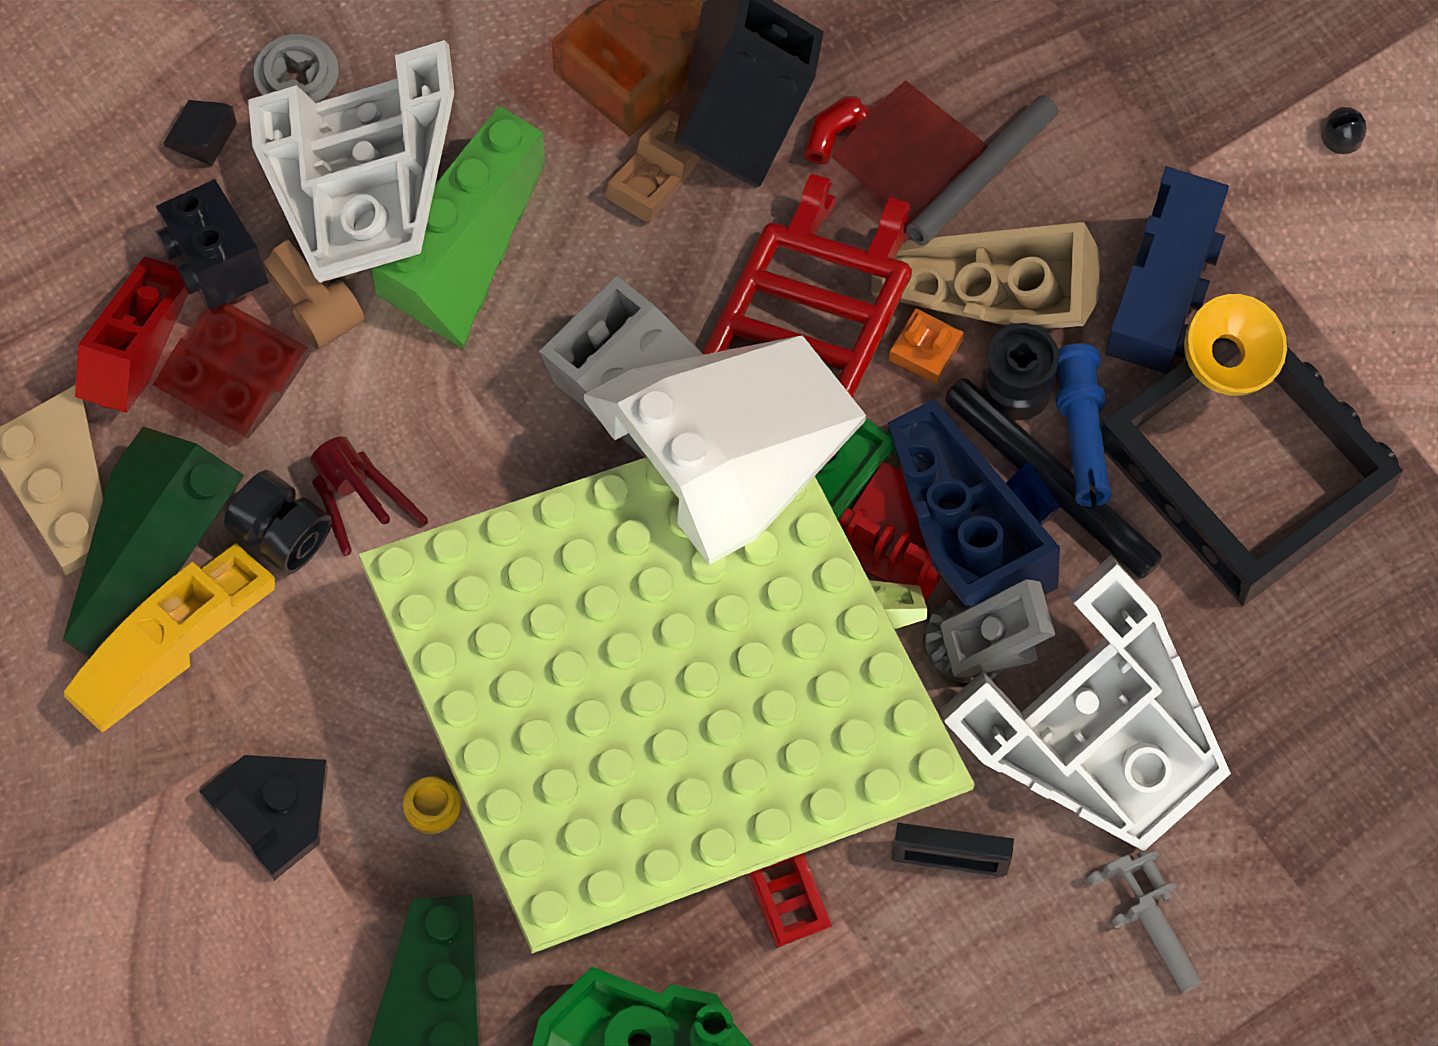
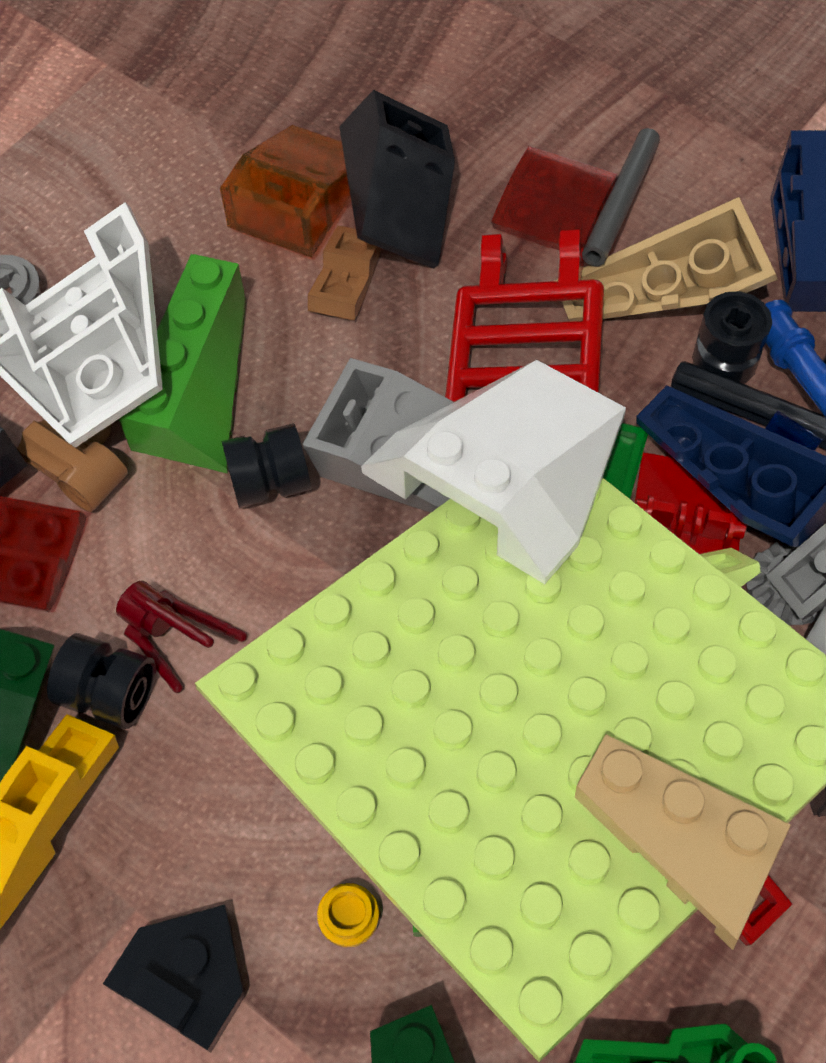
camera: 15 degrees left, 5 degrees down
red arm [803,96,872,164] -> none
orange tile [889,308,964,385] -> none
none -> black wheel [221,423,312,508]
none -> tan wing [575,734,791,950]

